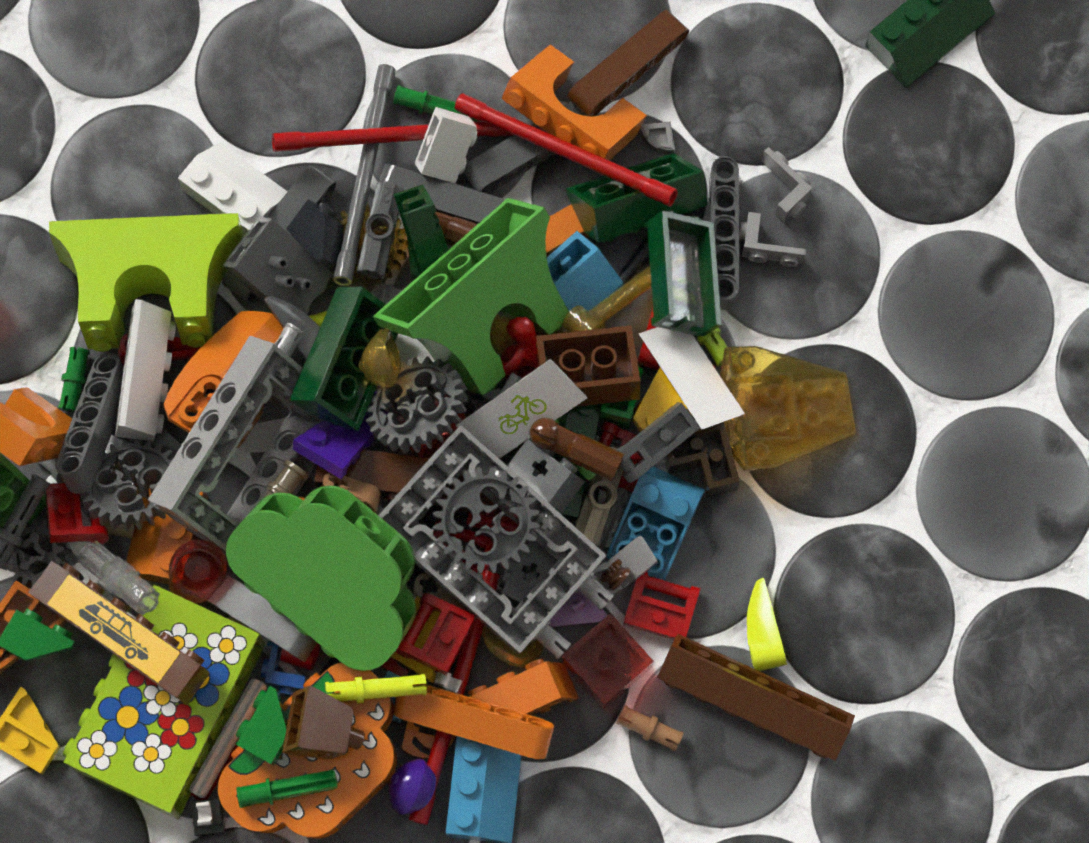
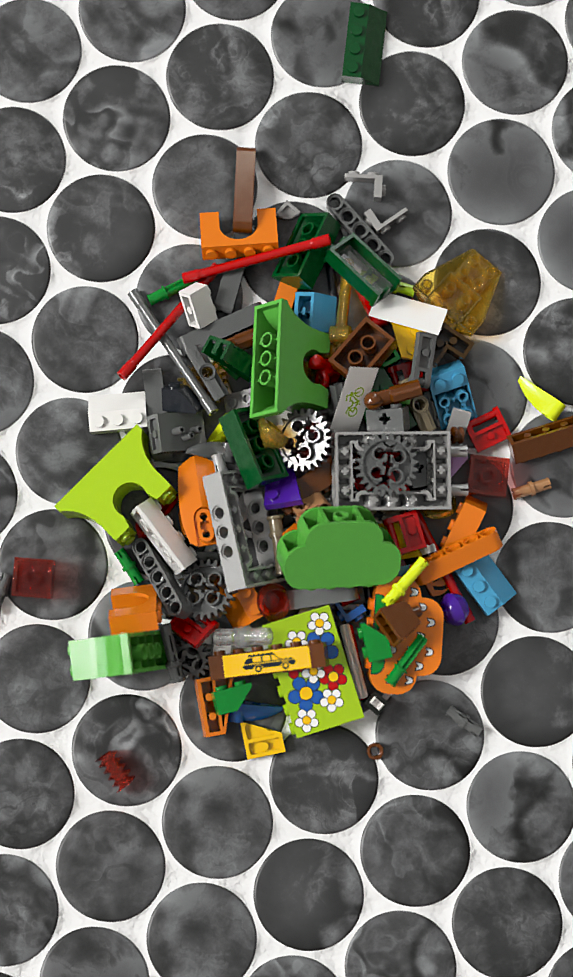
camera: 40 degrees left, 10 degrees up
none -> blue piece [228,700,283,723]

